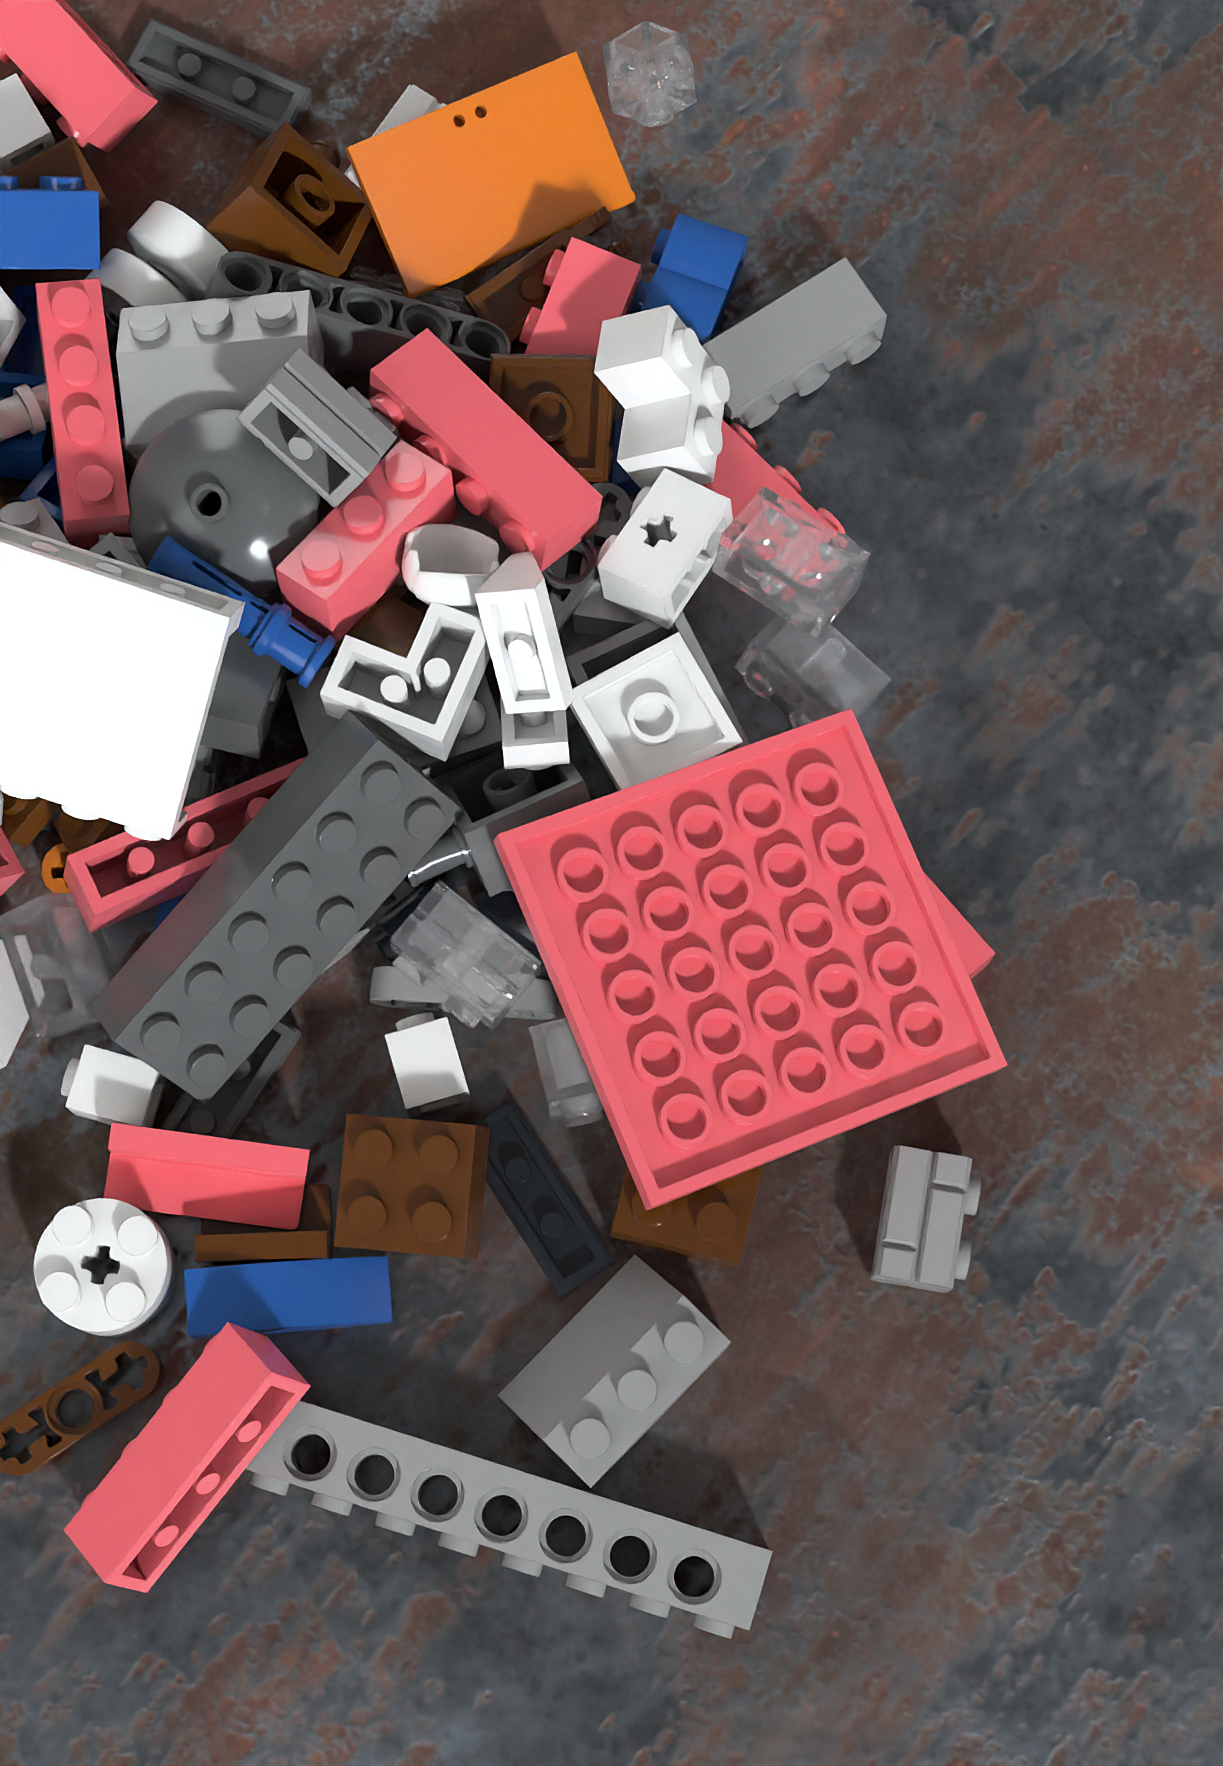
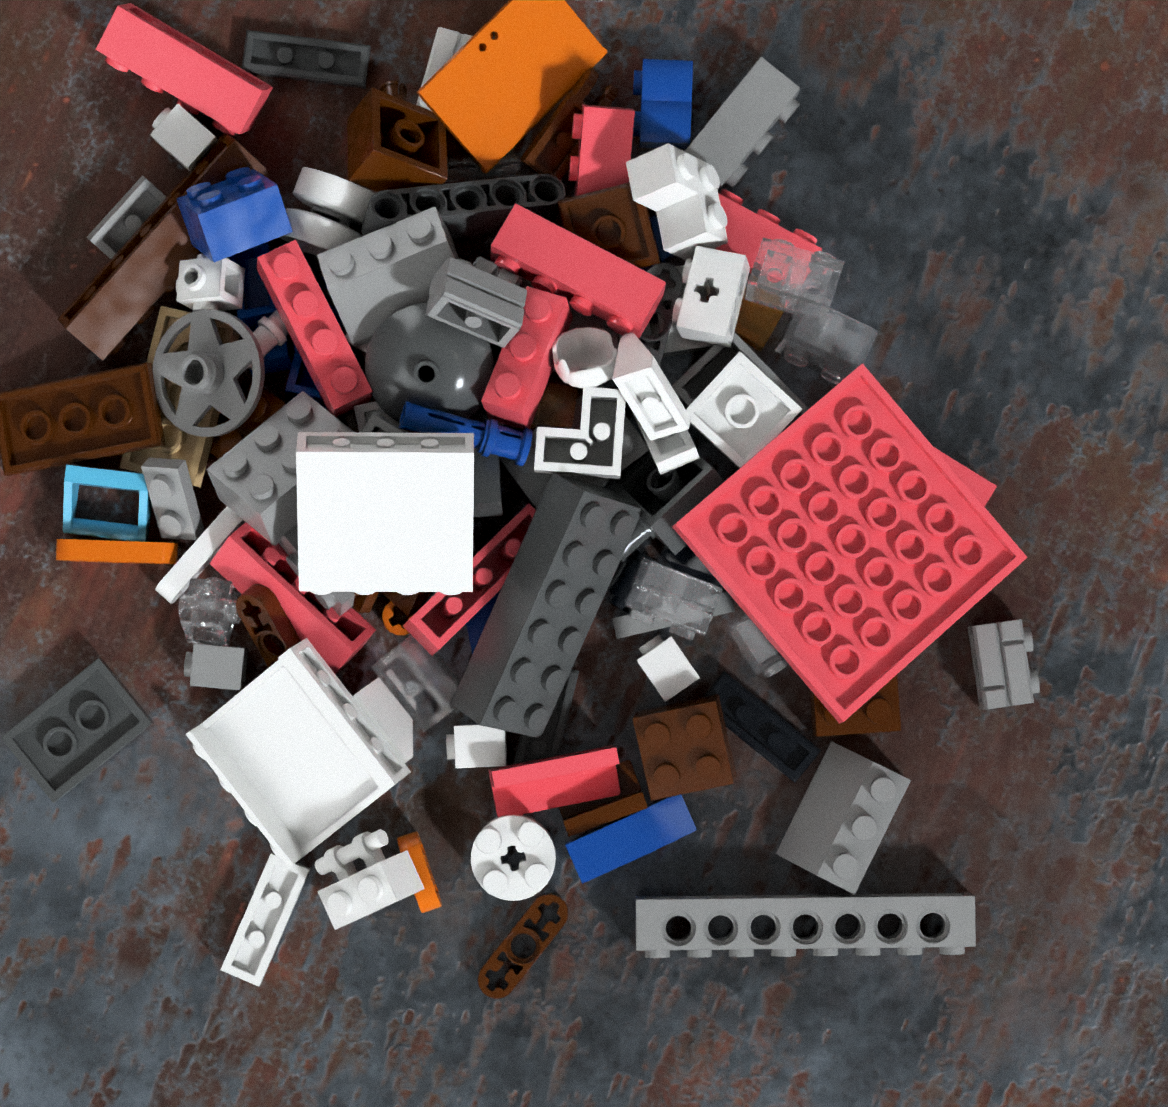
camera: 20 degrees left, 10 degrees up
coral brick [64,1322,311,1593] -> none
none -> clear orange panel [735,283,787,352]

